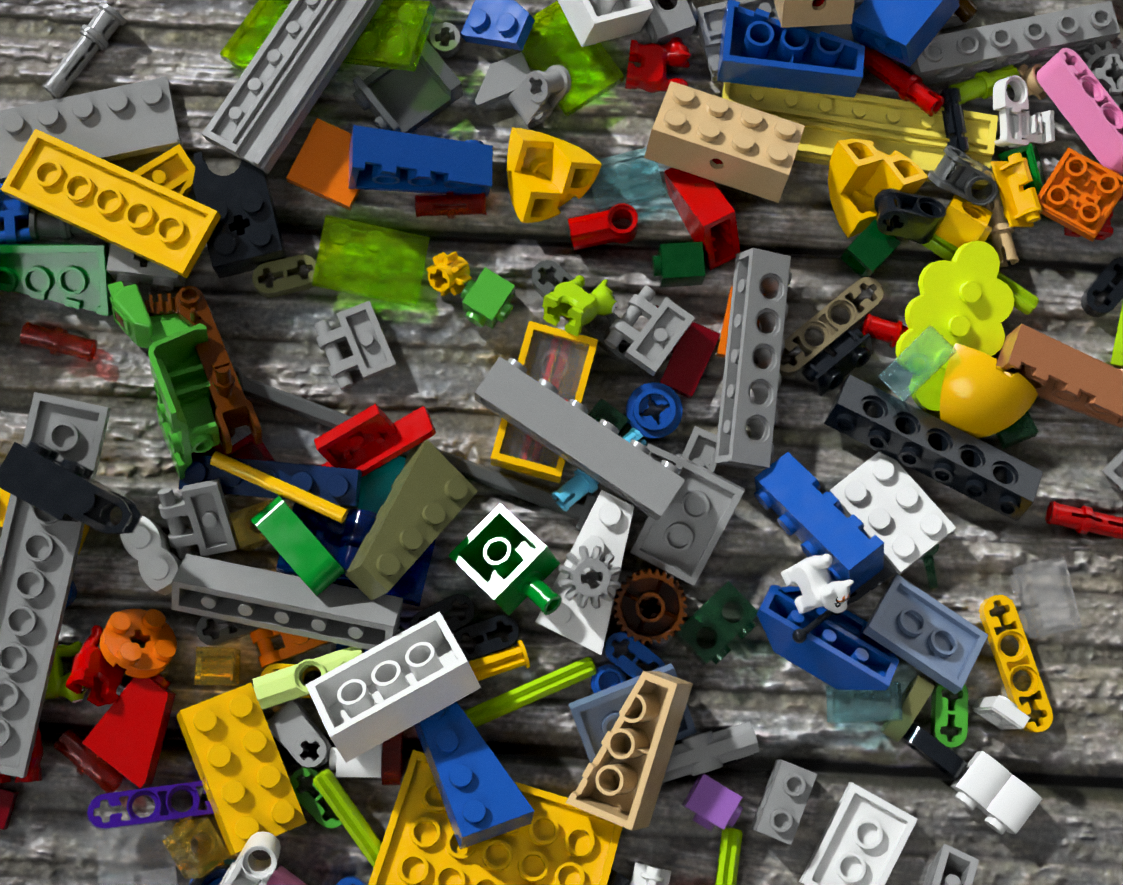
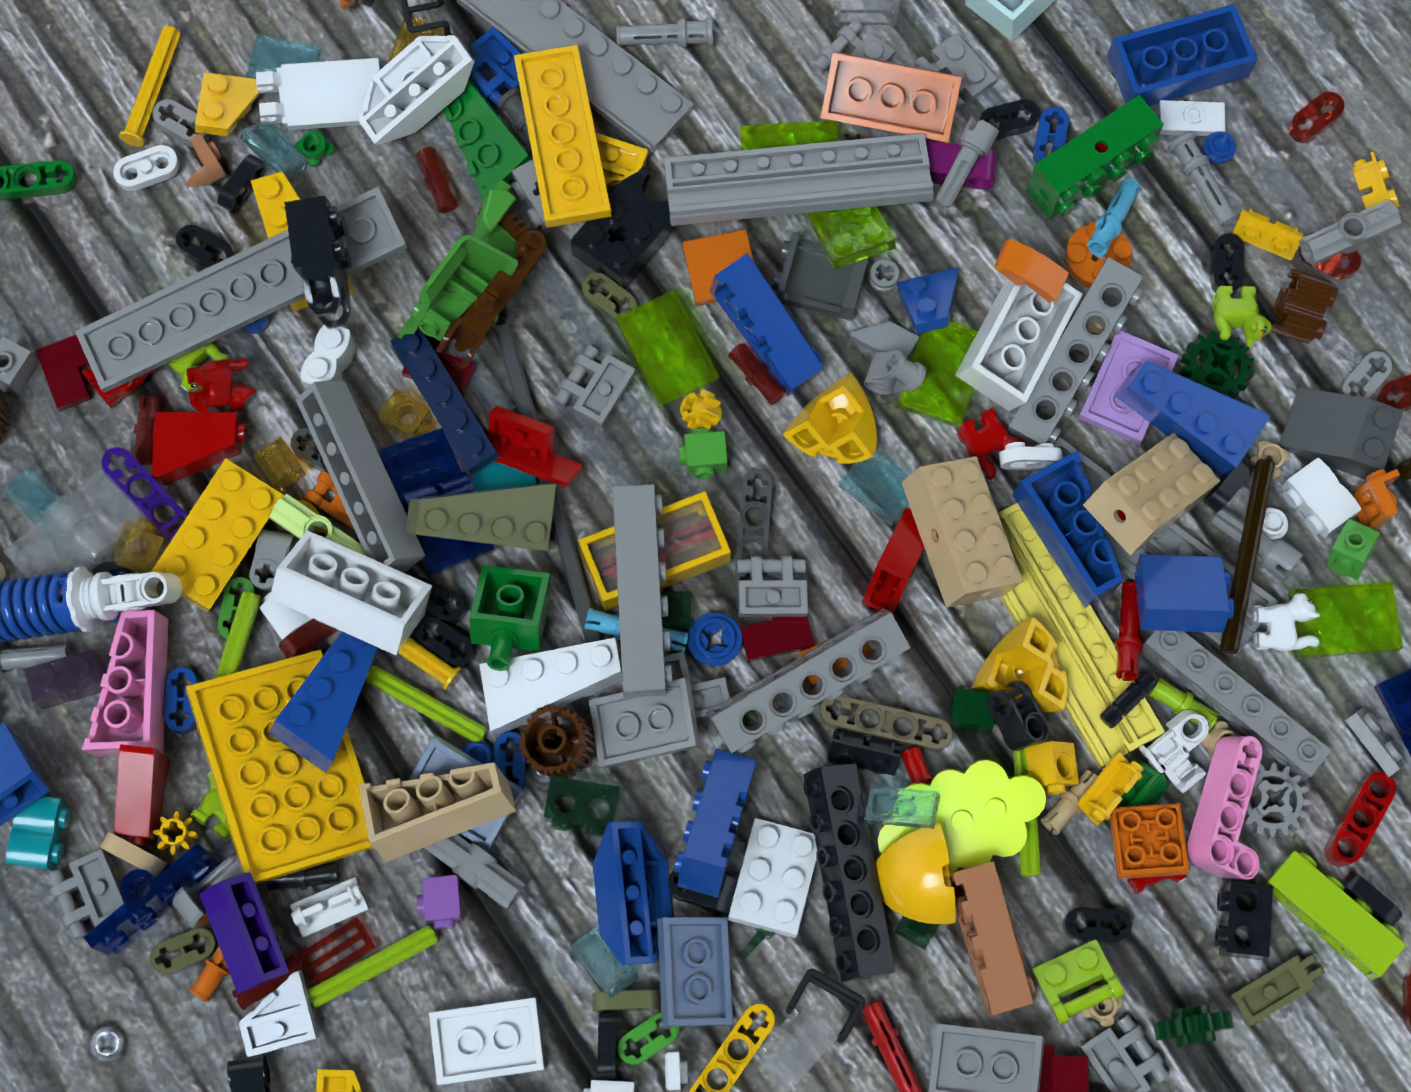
camera: 60 degrees right, 5 degrees down
orange plate [100,608,177,678] -> none
light grey plate [158,479,239,559] -> none
yellow piece [210,451,348,523] -> none
green beam [251,496,346,596] -> none
lime animal [542,275,618,336] -> none
light grey gear [558,545,621,609] -> none
red piece [568,203,638,250] -> none
dark green brick [652,242,705,288] -> none
light grey brick [750,760,817,845] -> none
white animal [781,554,854,614] -> none
black hinge [792,610,842,643] -> none
dark grey piece [927,145,998,206] -> none
none -> black piece [786,968,866,1044]
none -> white plate [999,442,1062,470]

